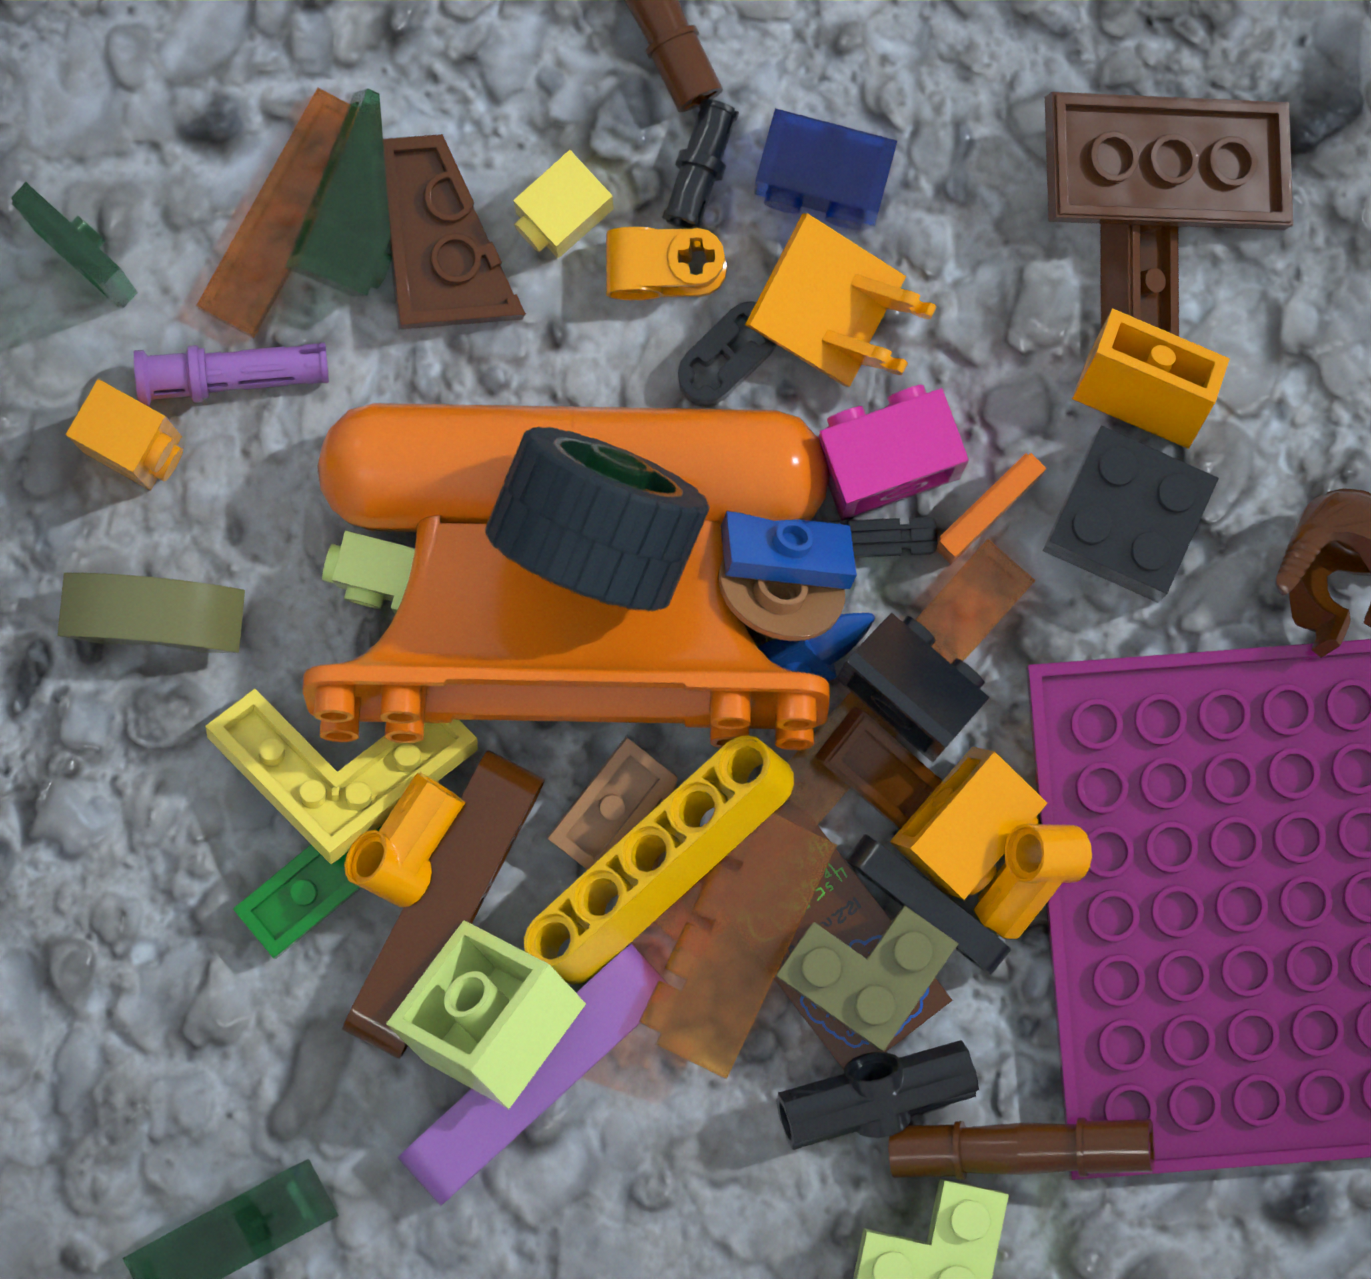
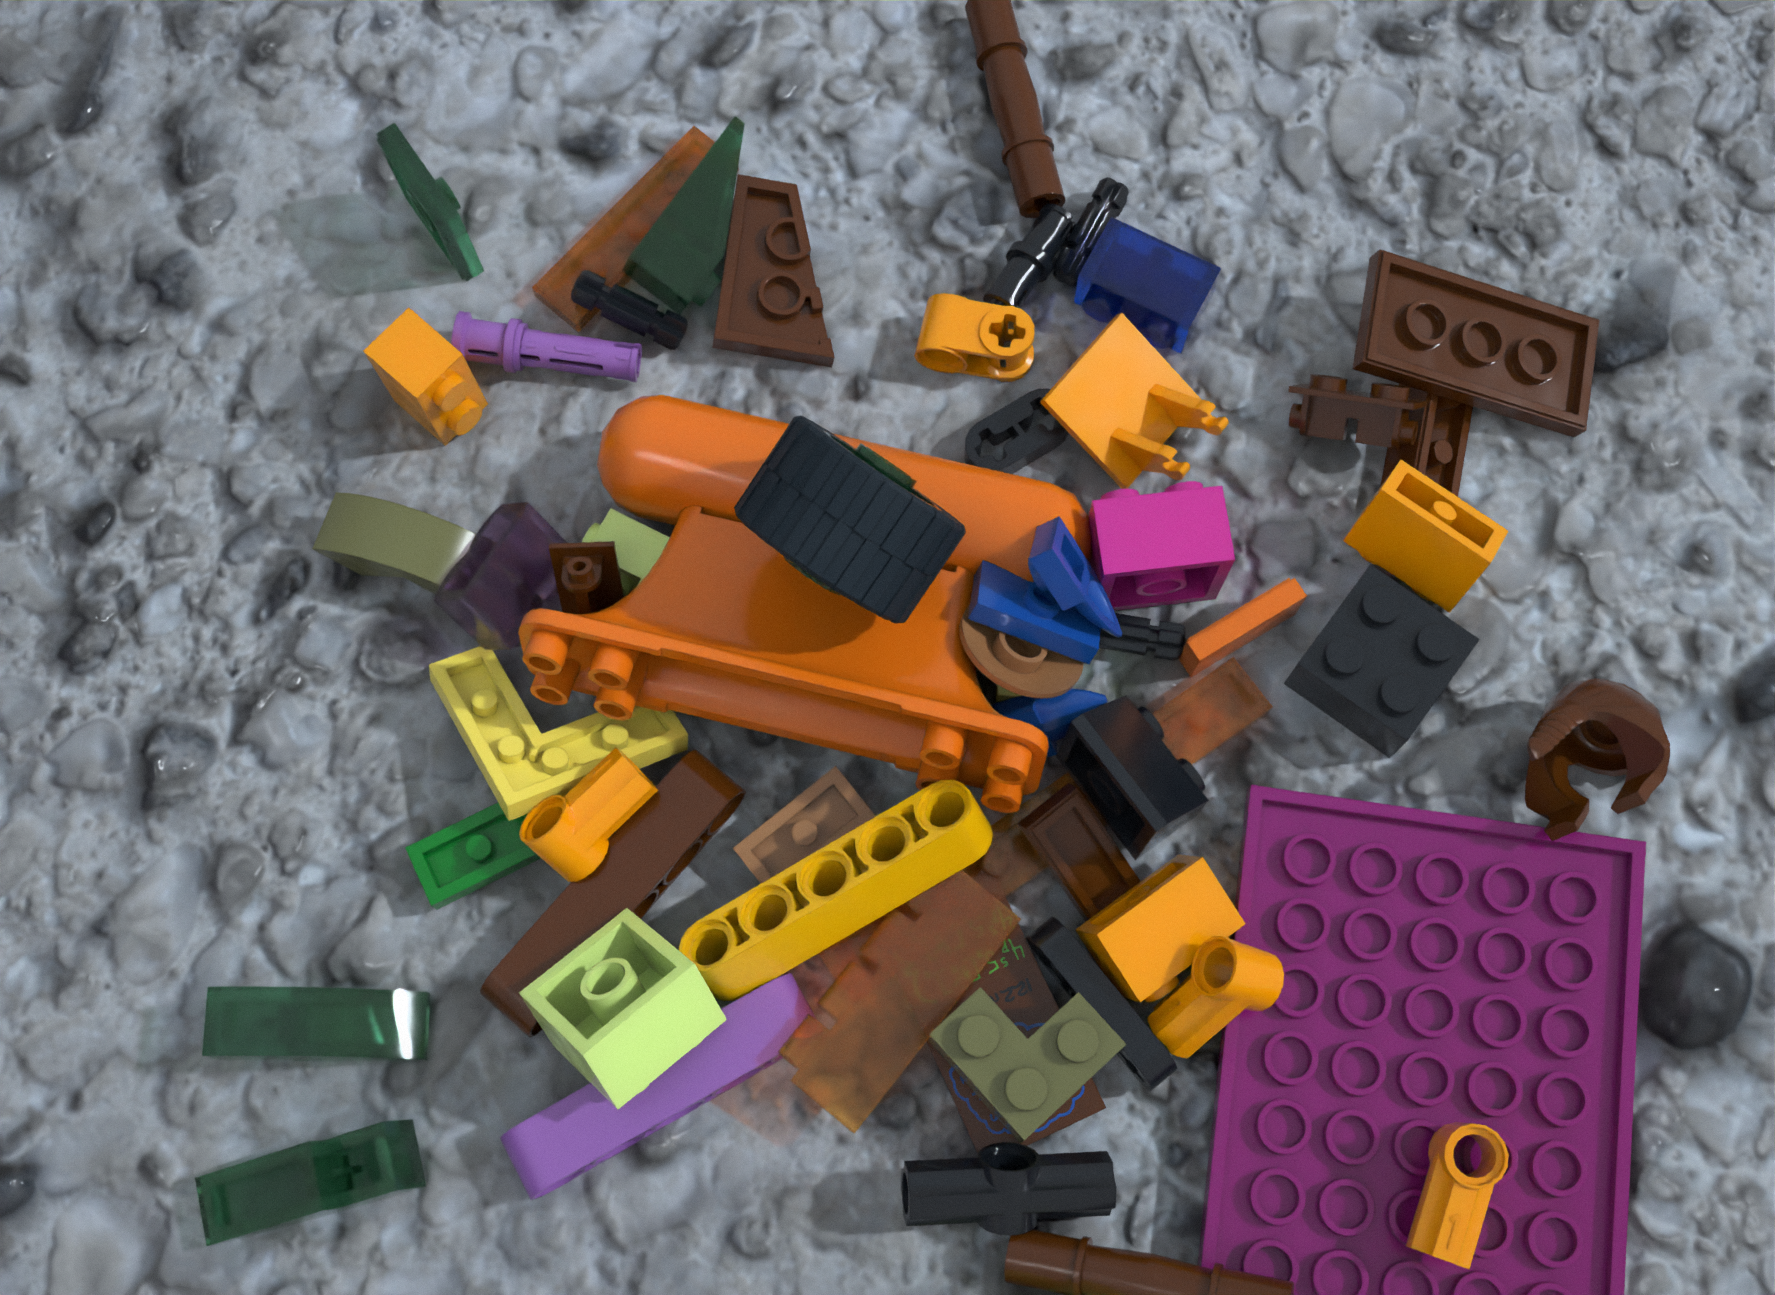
camera: 15 degrees right, 10 degrees down
light yellow brick [513,150,614,259] -> none
none -> clear green slope [202,986,430,1061]
none -> clear purple brick [434,502,567,650]
none -> reddish brown hinge [549,541,624,614]
none -> black axle [571,270,688,350]
none -> blue plate [1028,516,1122,638]
none -> black axle [1053,177,1129,288]
none -> reddish brown hinge [1288,374,1426,450]
none -> light orange piece [1406,1122,1509,1269]

